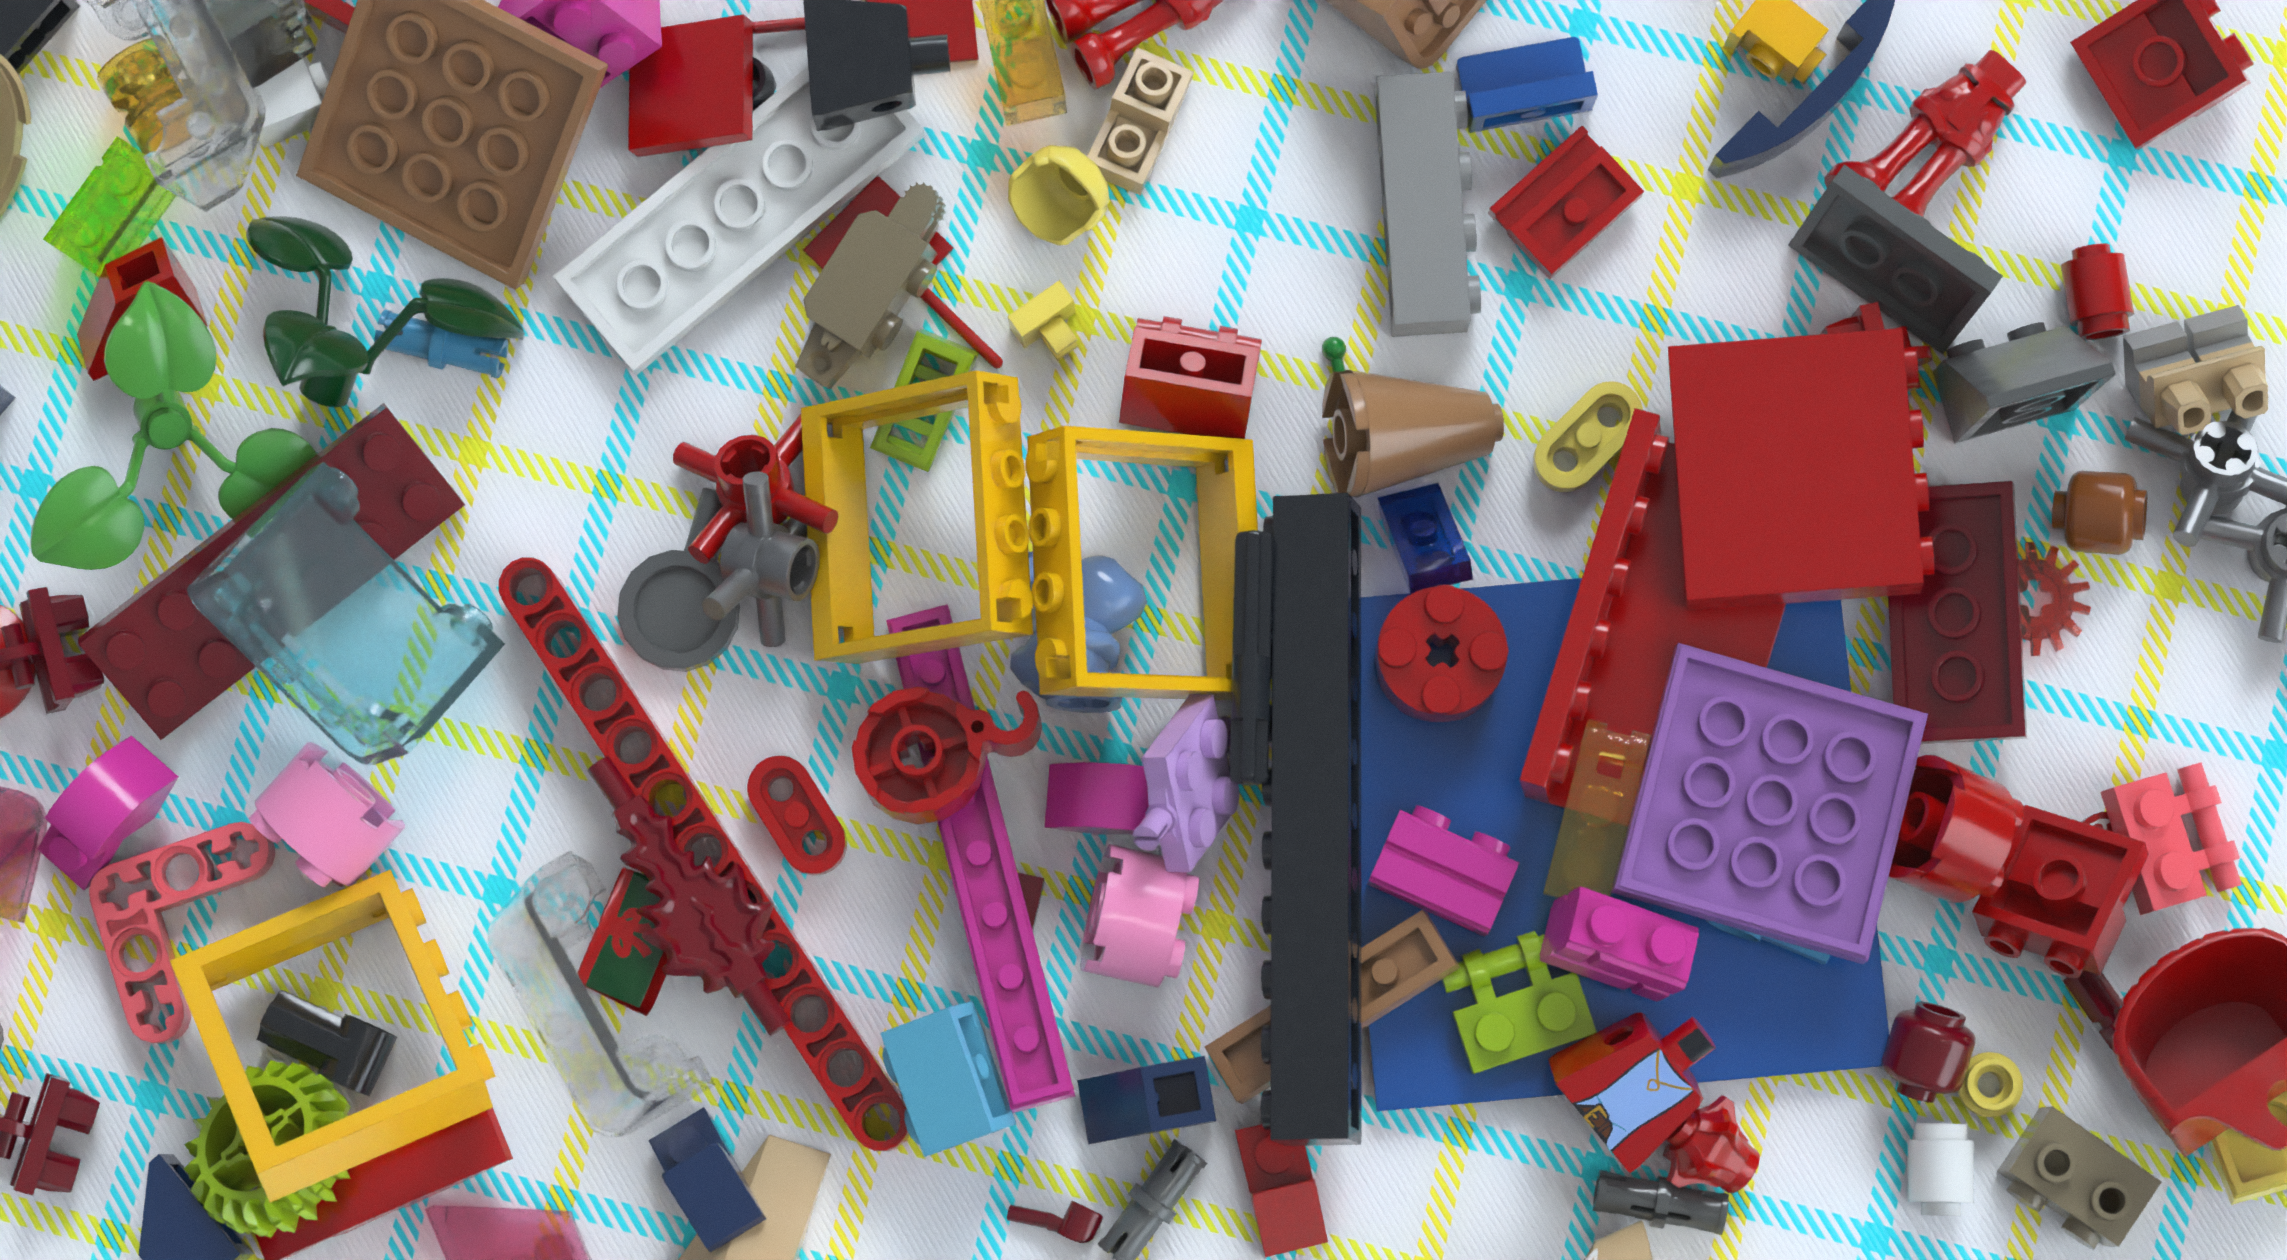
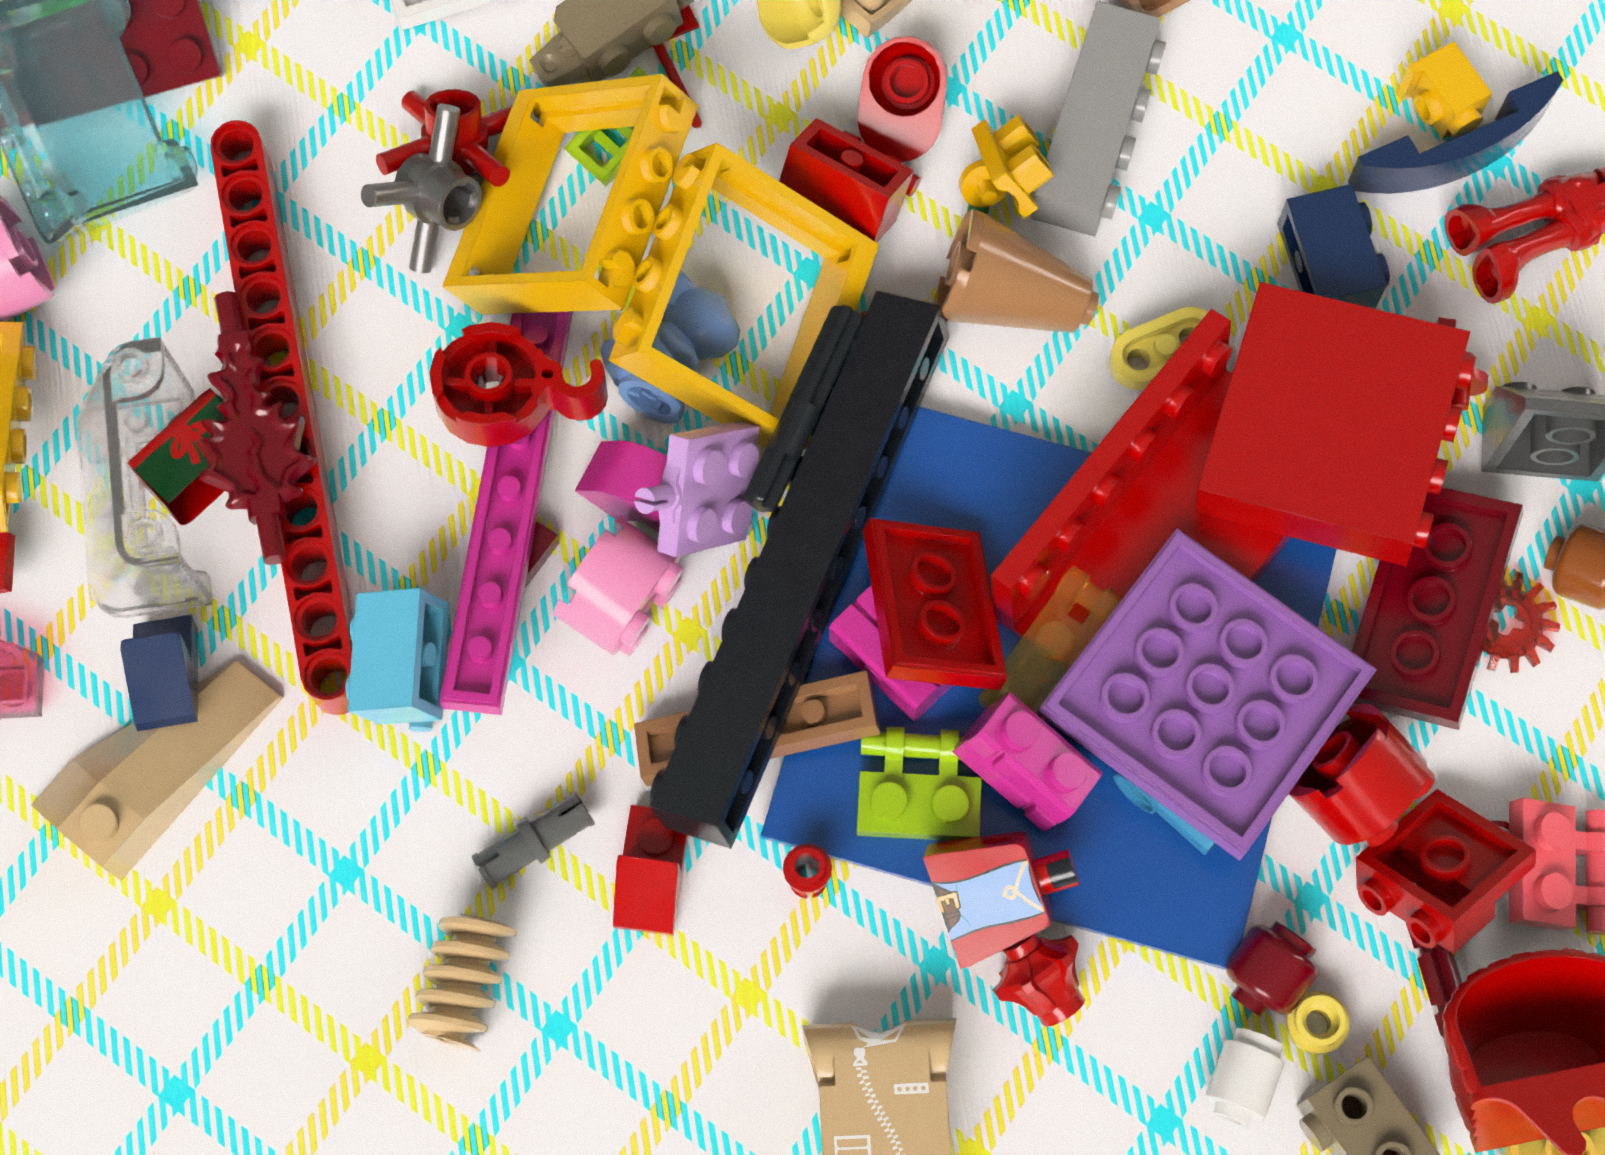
camera: 20 degrees right, 10 degrees down
dark grey piece [617,488,740,672] -> none
red plate [747,756,847,876] -> none
light yellow tile [1007,280,1078,361] -> none
dark red hand [1007,1200,1103,1244] -> none
dark blue slope [1077,1056,1216,1145] -> none
red brick [1375,584,1509,722] -> none
clear blue plate [1377,482,1473,594] -> none
blue panel [1456,37,1598,133] -> none
red plate [1488,125,1644,280] -> none
dark grey pin [1592,1170,1729,1235] -> none
dark grey plate [1788,164,2003,355] -> none
none -> red pin [783,844,832,899]
none -> red cap [857,36,948,162]
none -> red tile [863,518,1008,690]
none -> yellow hips [959,114,1054,219]
none -> dark blue brick [1277,184,1390,309]

